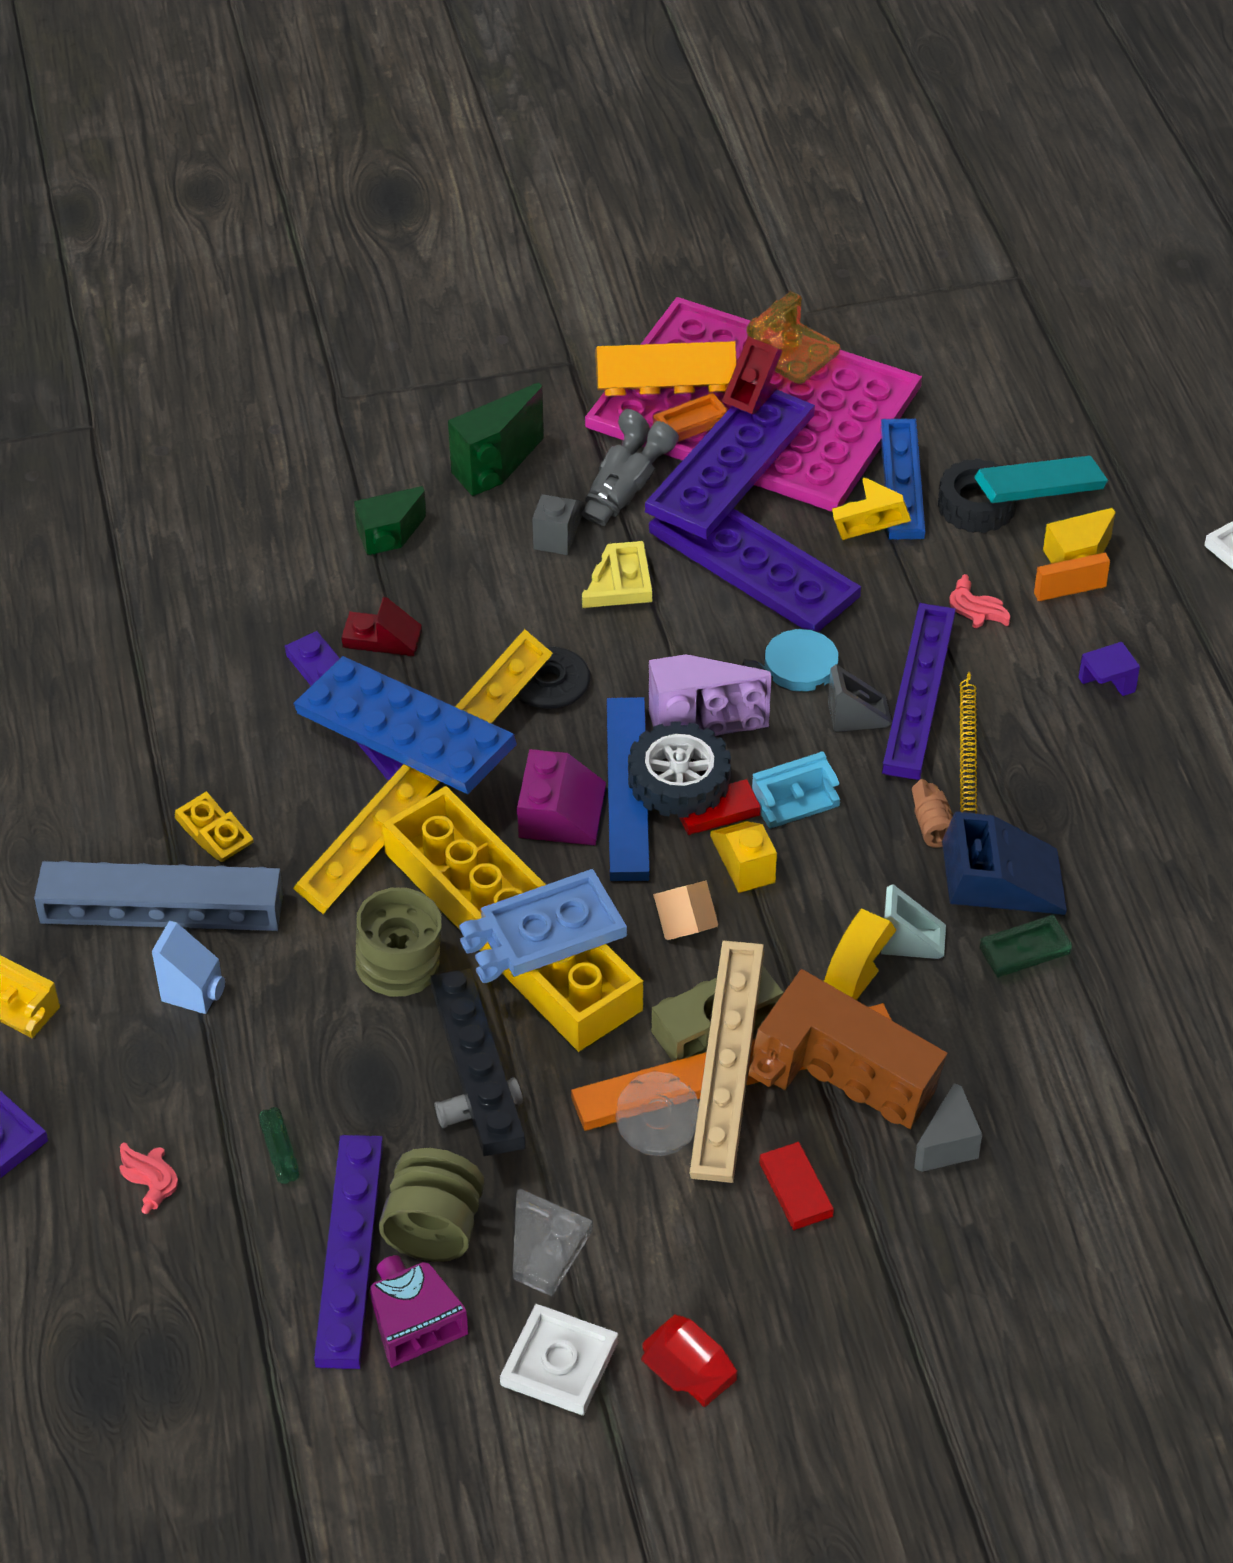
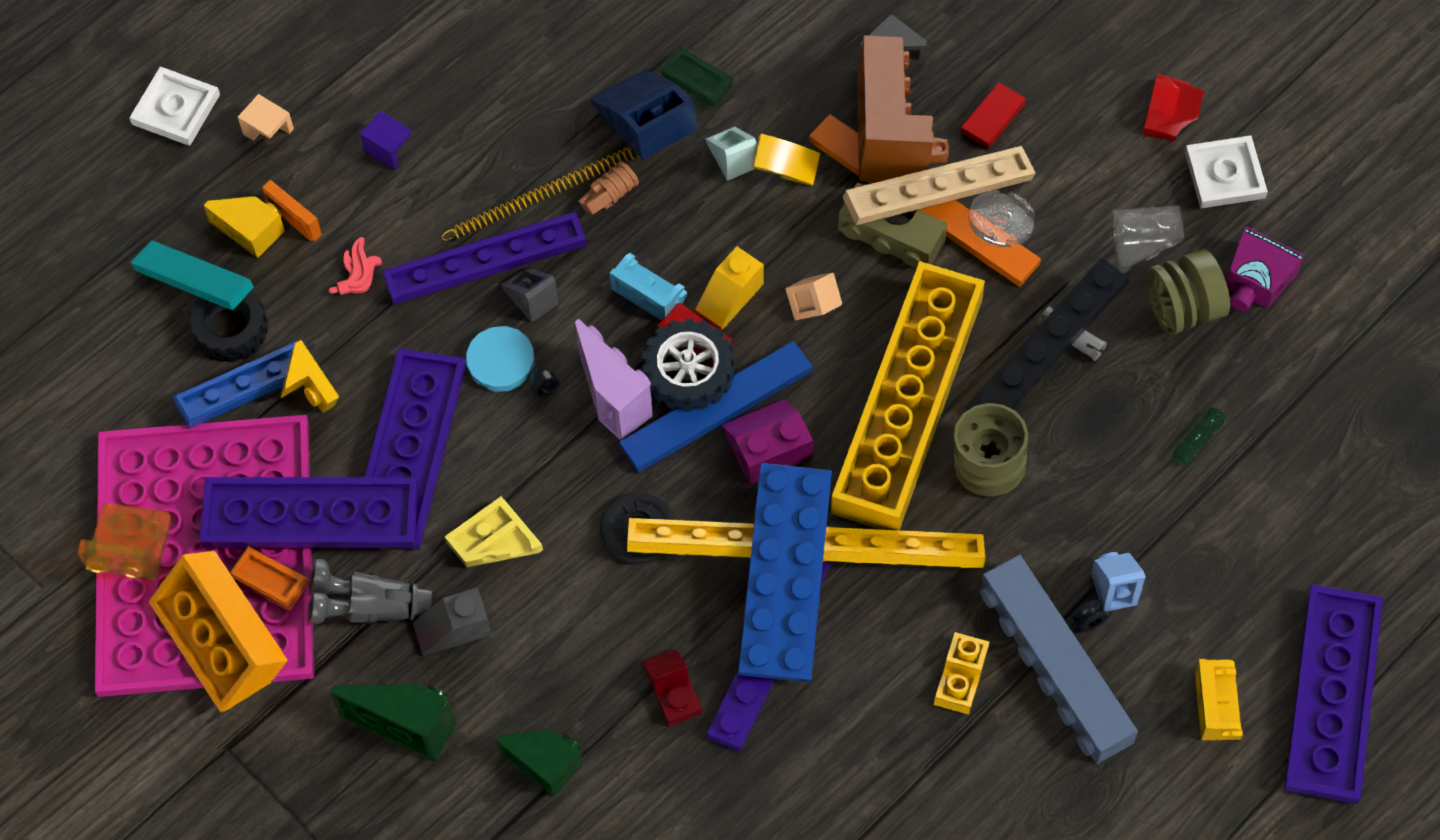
camera: 120 degrees left, 15 degrees up
coral piece [120,1142,178,1214] -> none
dark purple plate [314,1135,384,1369] -> none
medium blue tile [459,869,627,983] -> none
dark red slope [722,336,783,415] -> none
none -> light nougat panel [238,94,294,141]

